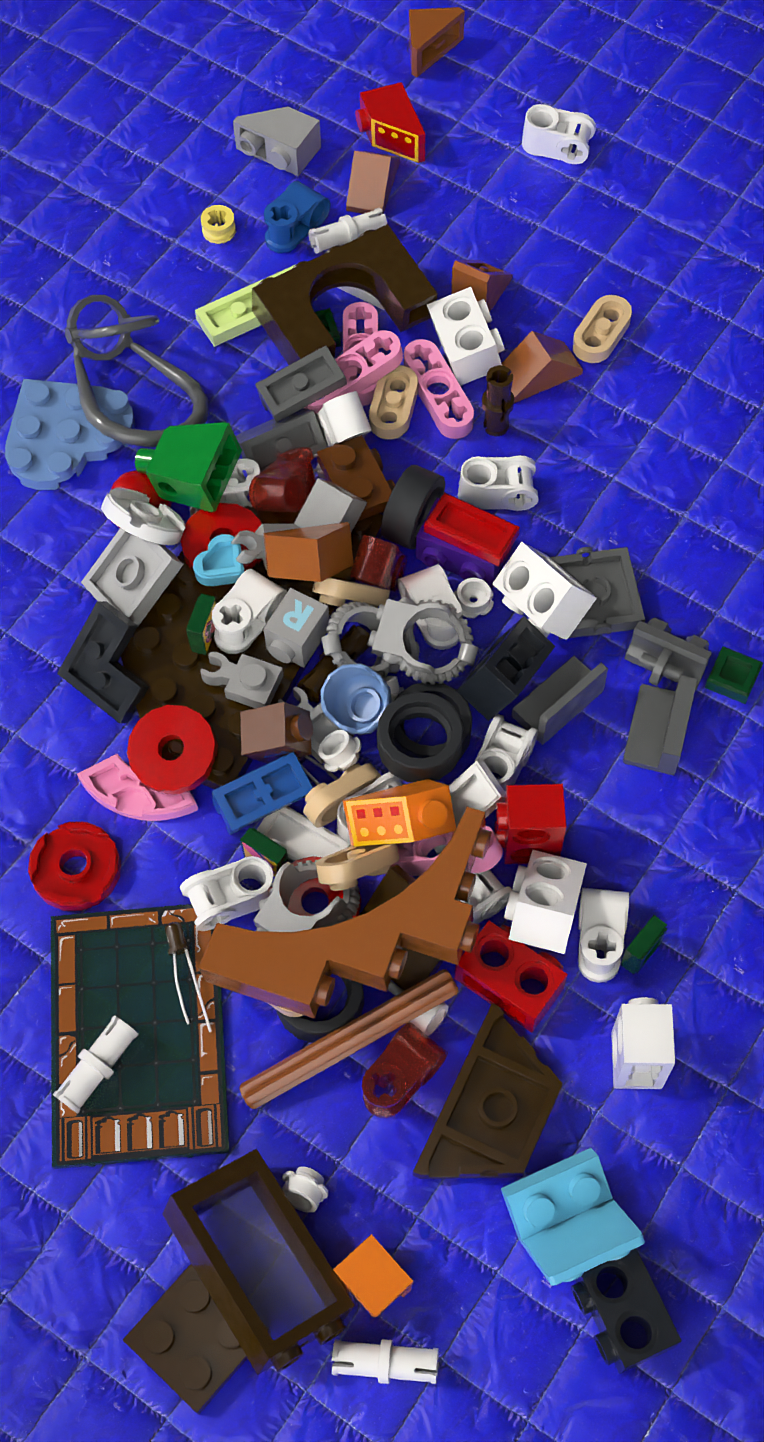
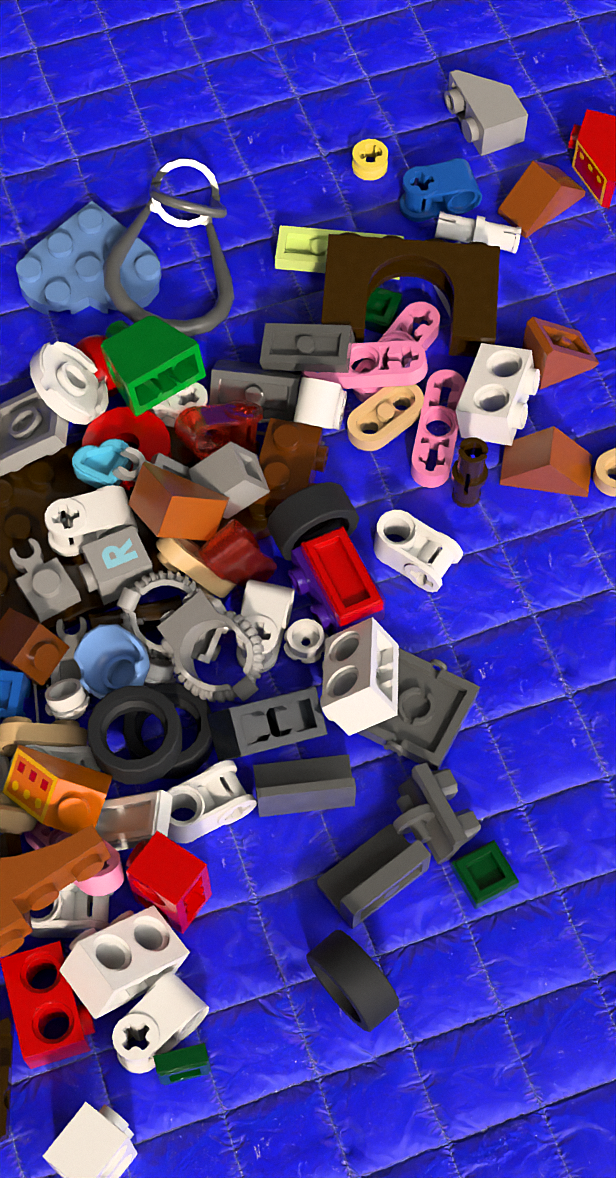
camera: 35 degrees right, 0 degrees up
dark green tile [186,594,217,655] -> none
none -> black tyre [306,930,399,1032]

